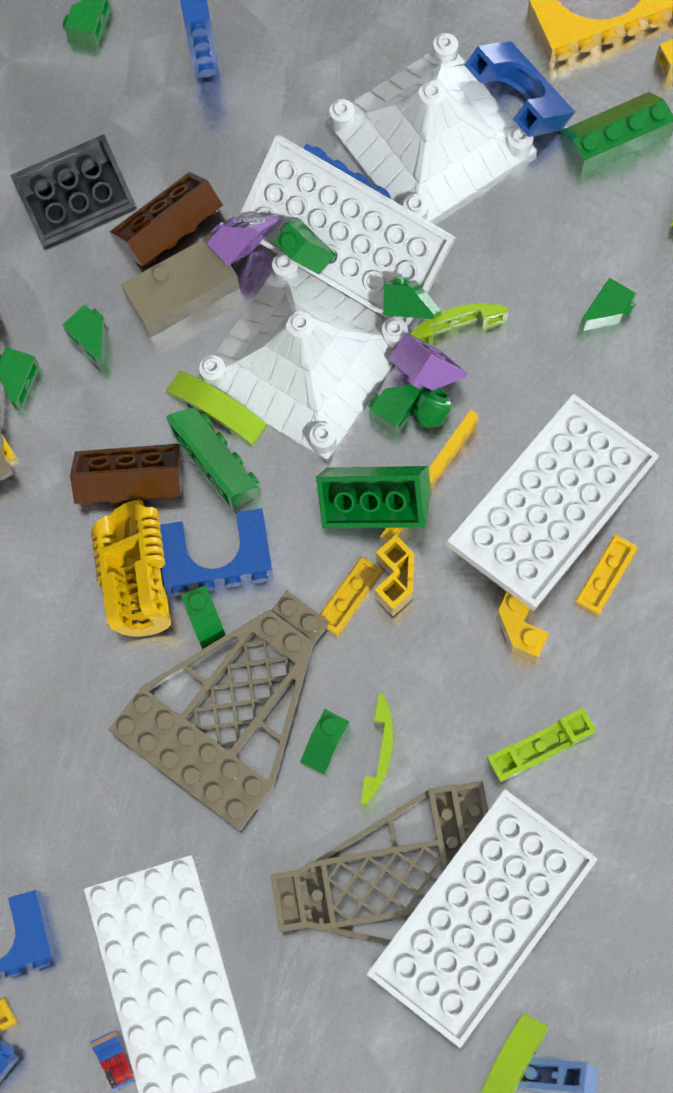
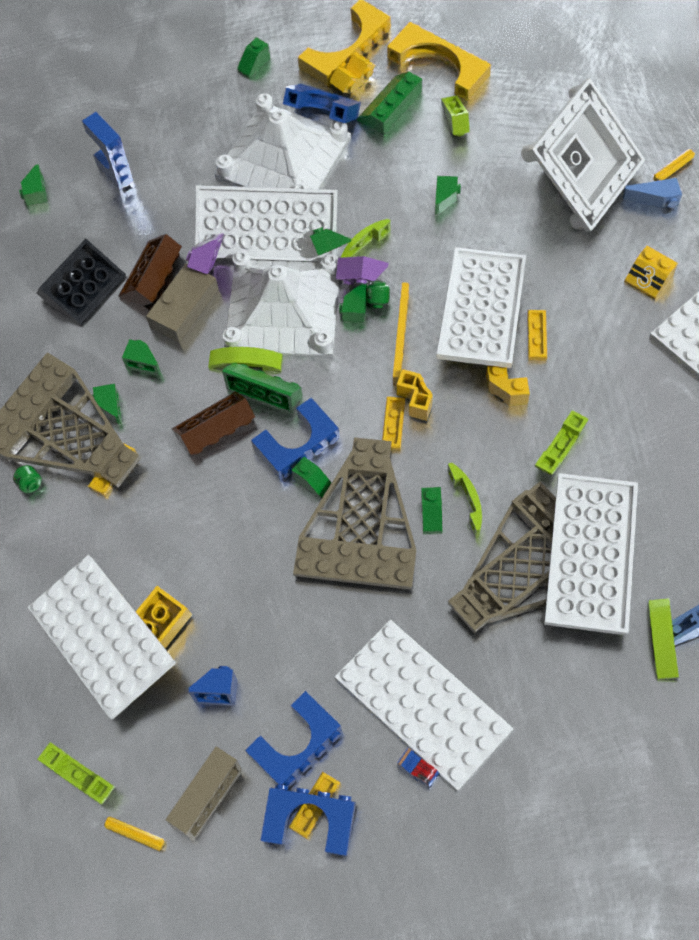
camera: 30 degrees left, 10 degrees down
yellow connector [91,500,171,637] -> none
green slope [273,219,336,274] -> none
green slope [316,466,431,528] -> none
none -> yellow brick [329,54,376,94]

